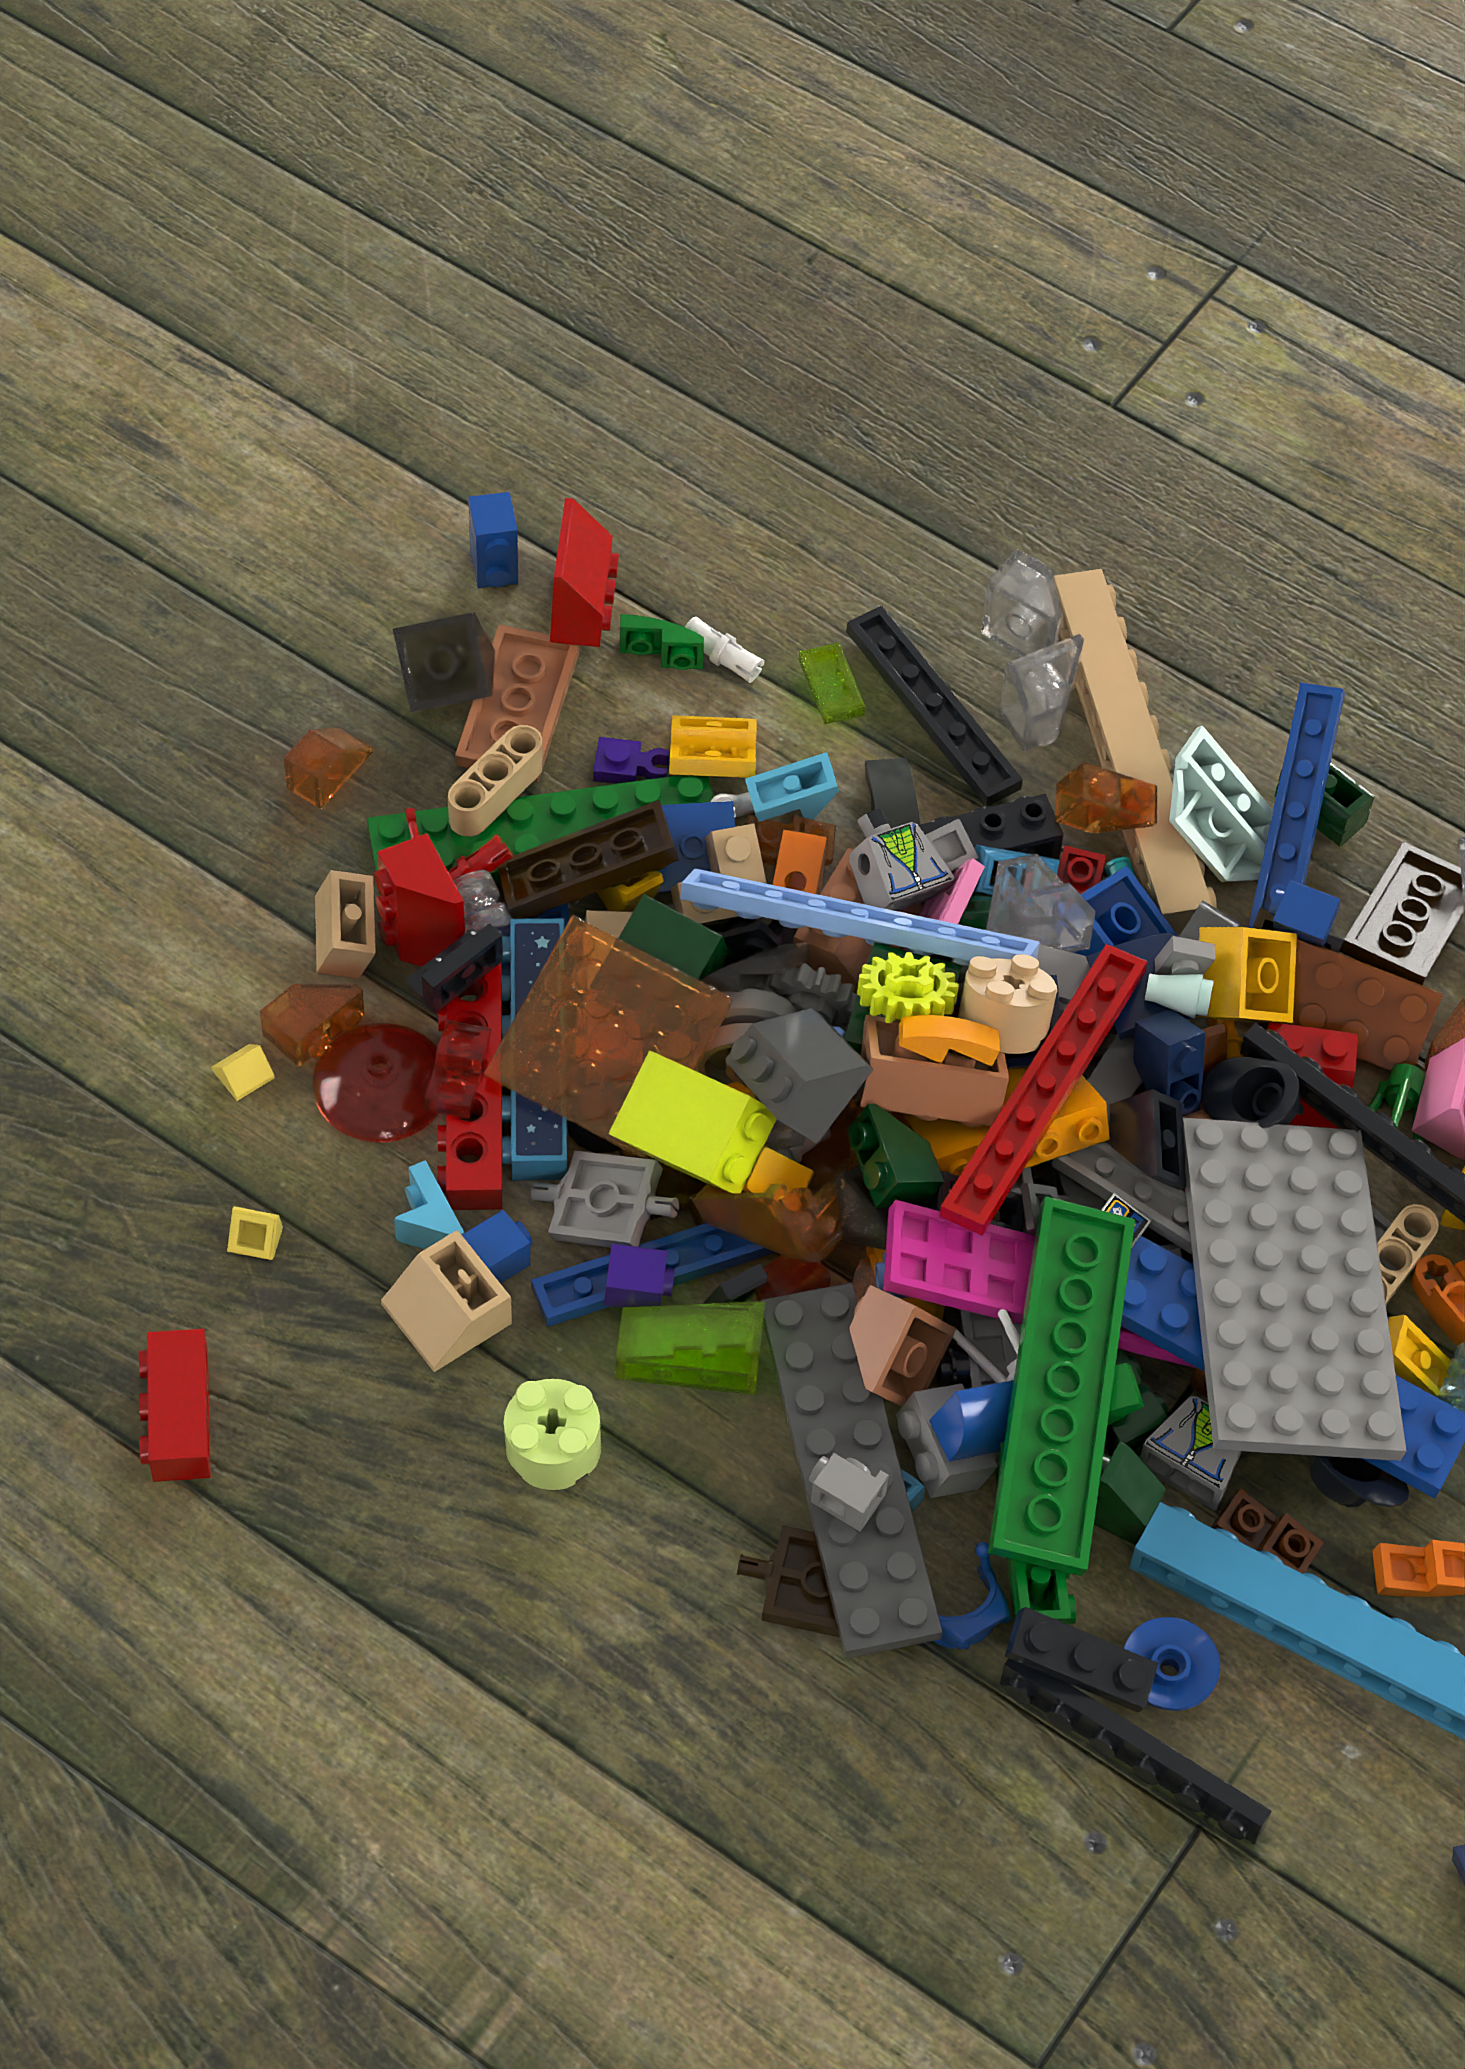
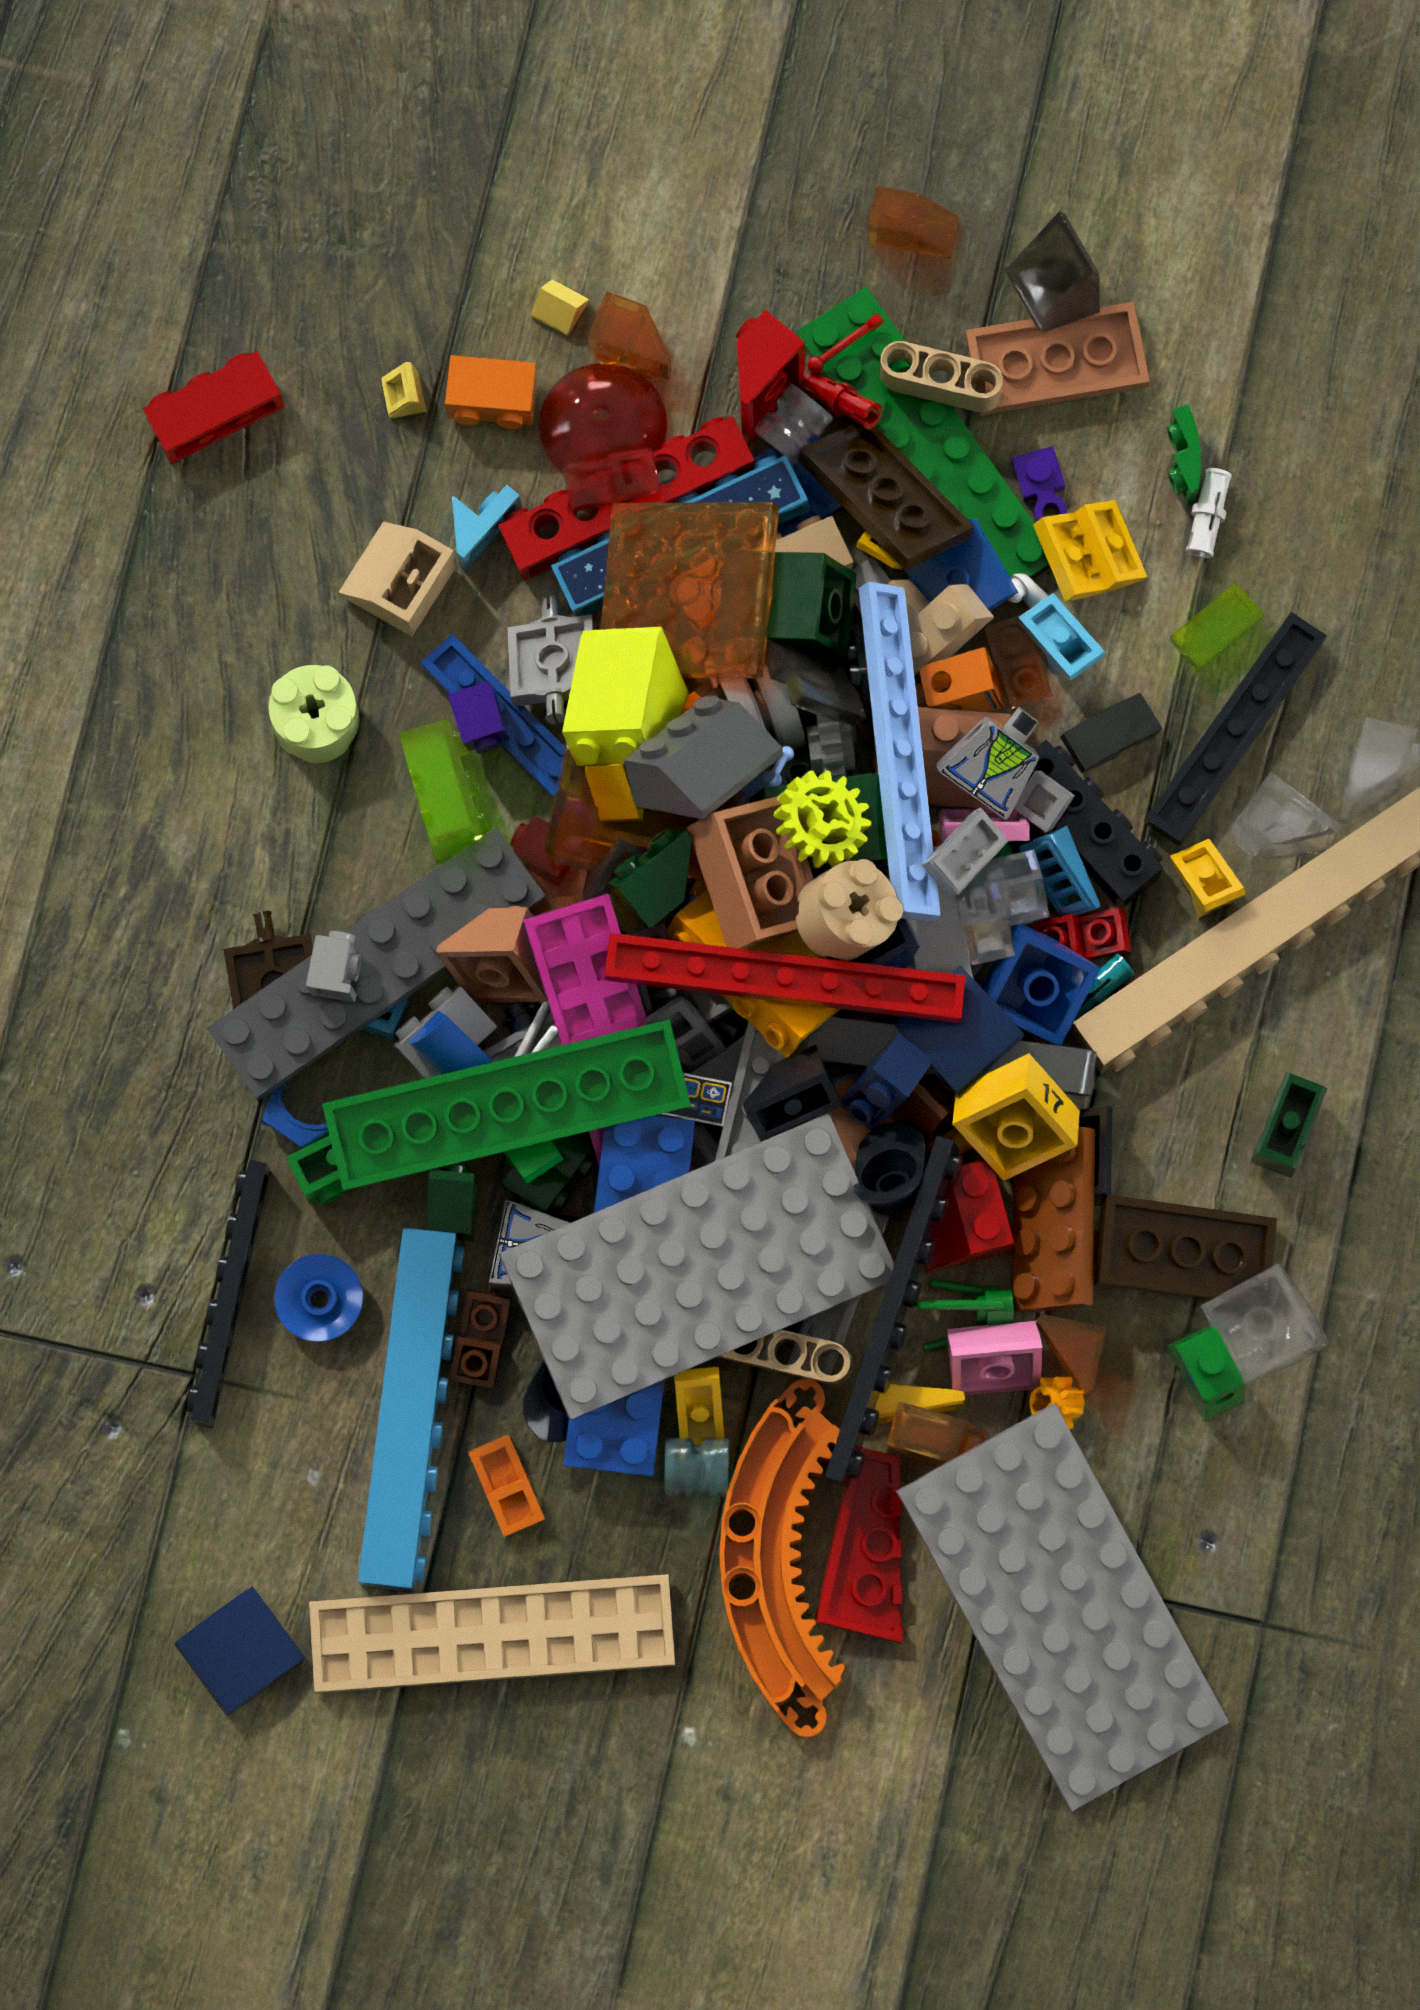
camera: 75 degrees right, 20 degrees up
tan brick [315,870,375,978] -> none
black bracket [407,923,503,1014] -> none
blue brick [462,1210,533,1284] -> none
blue brick [468,492,518,588] -> none
red slope [550,498,619,647] -> none
black tile [702,1263,768,1319] -> none
light orange slope [899,1015,1000,1066] -> none
black plate [1005,1607,1158,1713] -> none
clear orange slope [1055,761,1157,833] -> none
light aqua cone [1145,974,1214,1019] -> none
light grey plate [1154,936,1215,975] -> none
light aqua wedge [1169,726,1273,882] -> none
blue plate [1248,683,1345,928] -> none
blue brick [1268,880,1340,947] -> none
none -> orange brick [445,355,538,429]
none -> light grey plate [922,807,1009,898]
none -> yellow slope [1170,839,1246,918]

